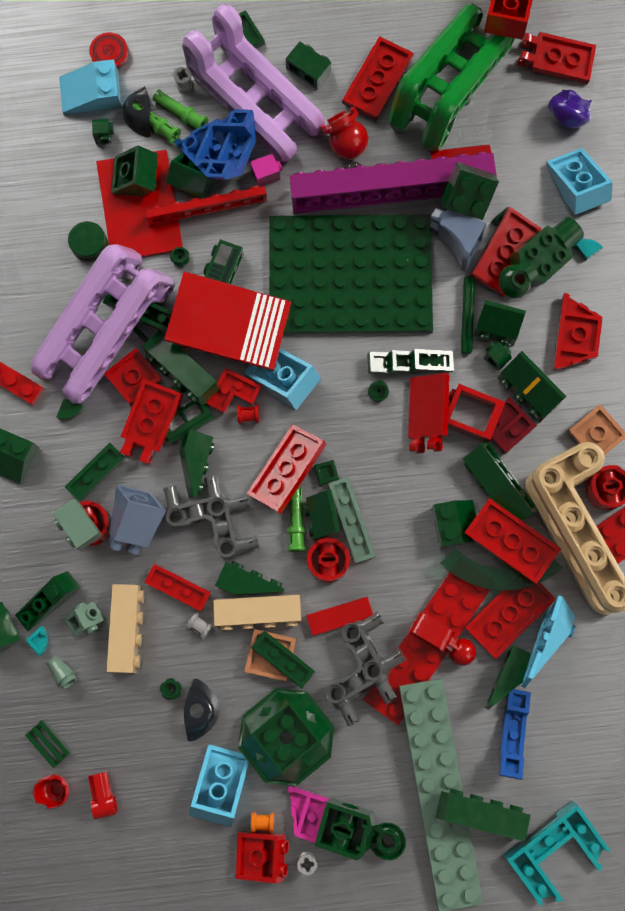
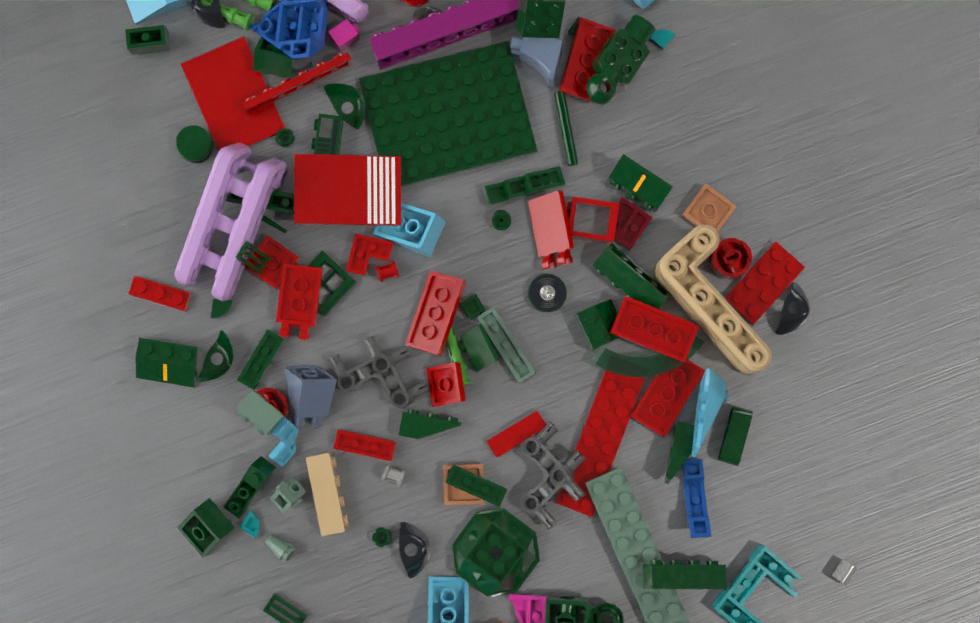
camera: 20 degrees left, 5 degrees up
dark green plate [92,118,114,145] -> none
dark green slope [111,145,158,196] -> none
dark green brick [142,330,220,406] -> none
dark green slope [179,429,214,498] -> none
tan brick [213,595,302,631] -> none
red brick [307,538,350,583] -> none
red beam [408,612,476,666] -> none
dark green slope [474,300,526,347] -> none
dark green plate [484,342,512,370] -> none
red wing [553,293,603,371] -> none
none -> dark green brick [125,25,171,55]
none -> dark green piece [196,330,234,382]
none -> dark green tile [236,241,272,275]
none -> medium azure tile [269,417,299,467]
none -> dark green piece [324,83,366,130]
none -> red plate [426,362,466,407]
none -> black tile [528,274,567,313]
none -> dark green beam [718,405,753,466]

